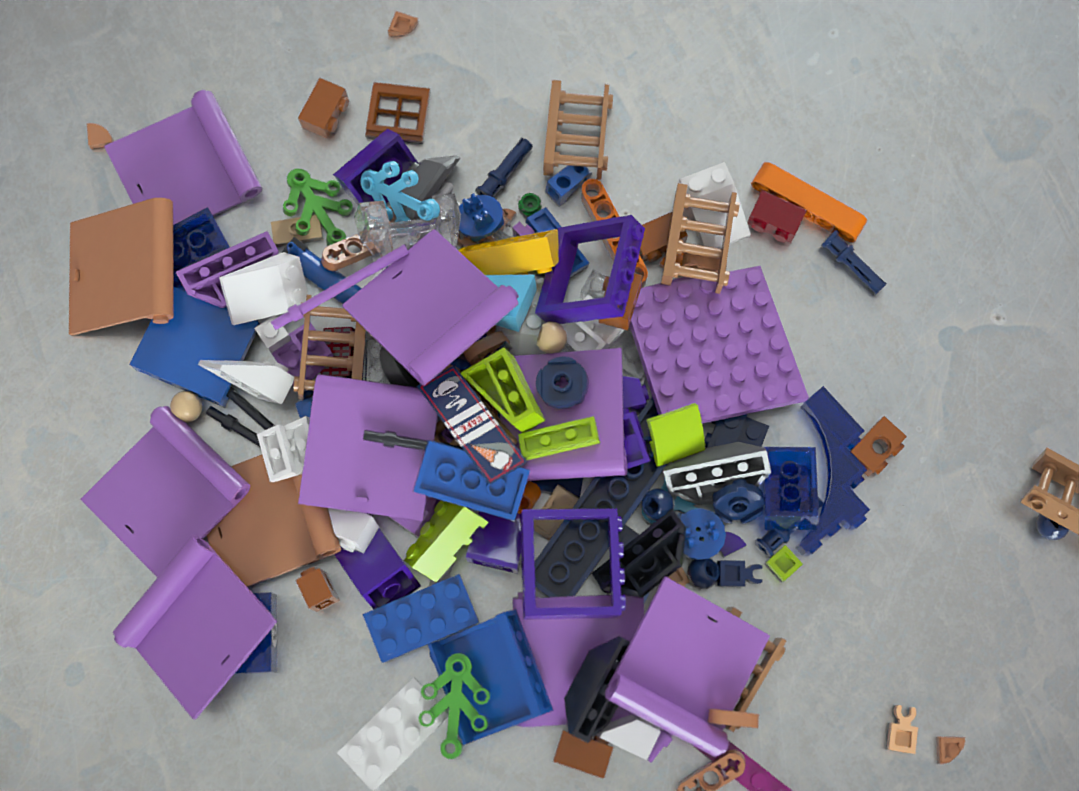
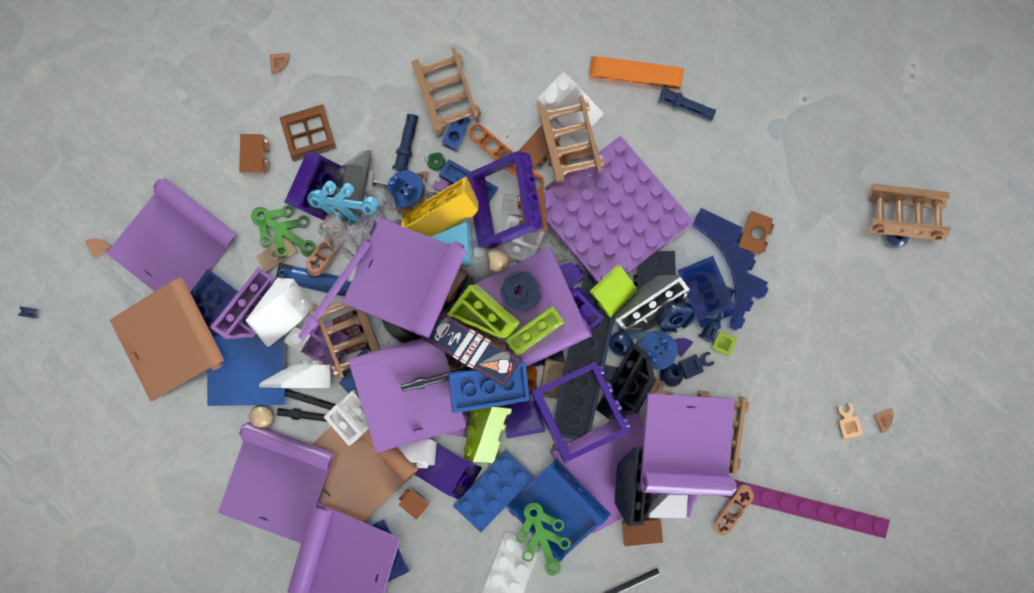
camera: 15 degrees left, 10 degrees up
nougat beam [708,709,759,728] -> none
dark red brick [747,190,807,243] -> none

